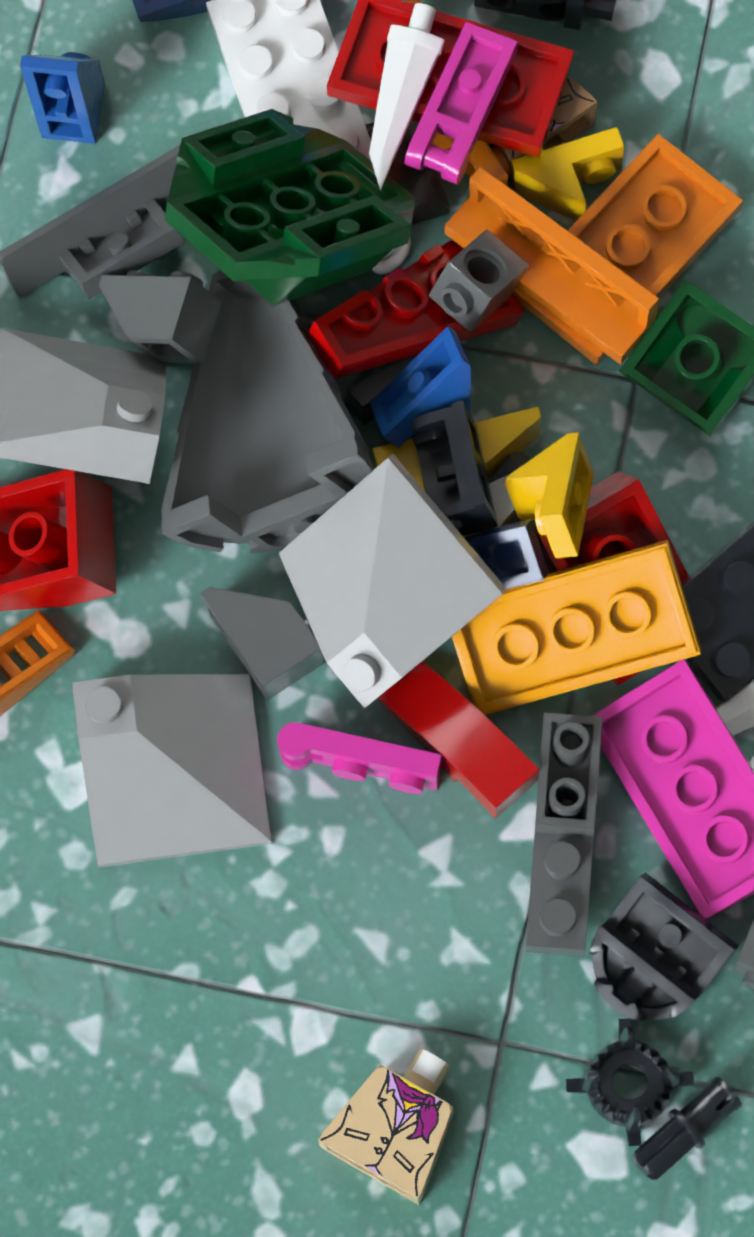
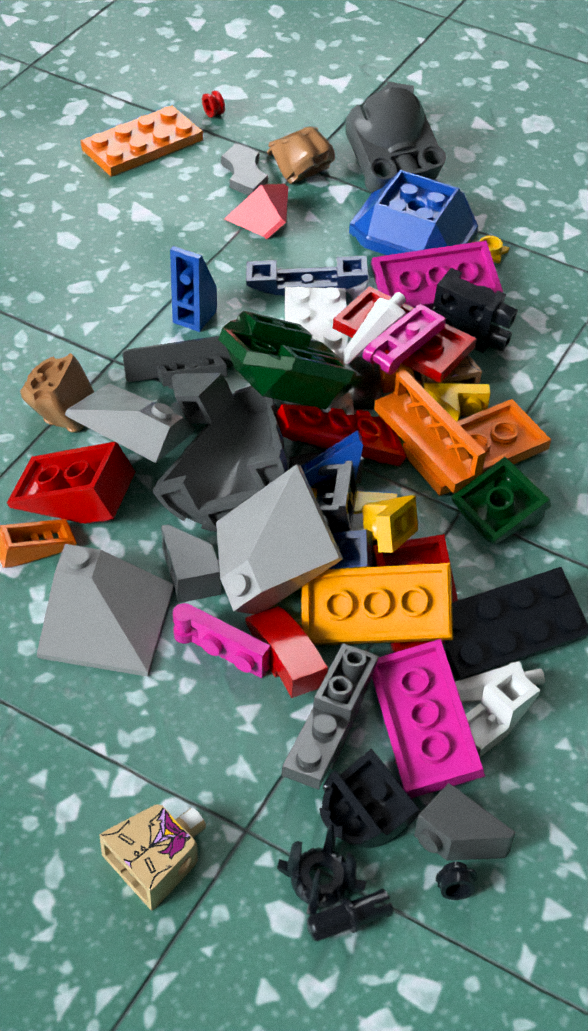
camera: 10 degrees right, 25 degrees down
dark grey brick [428,229,529,333] -> none

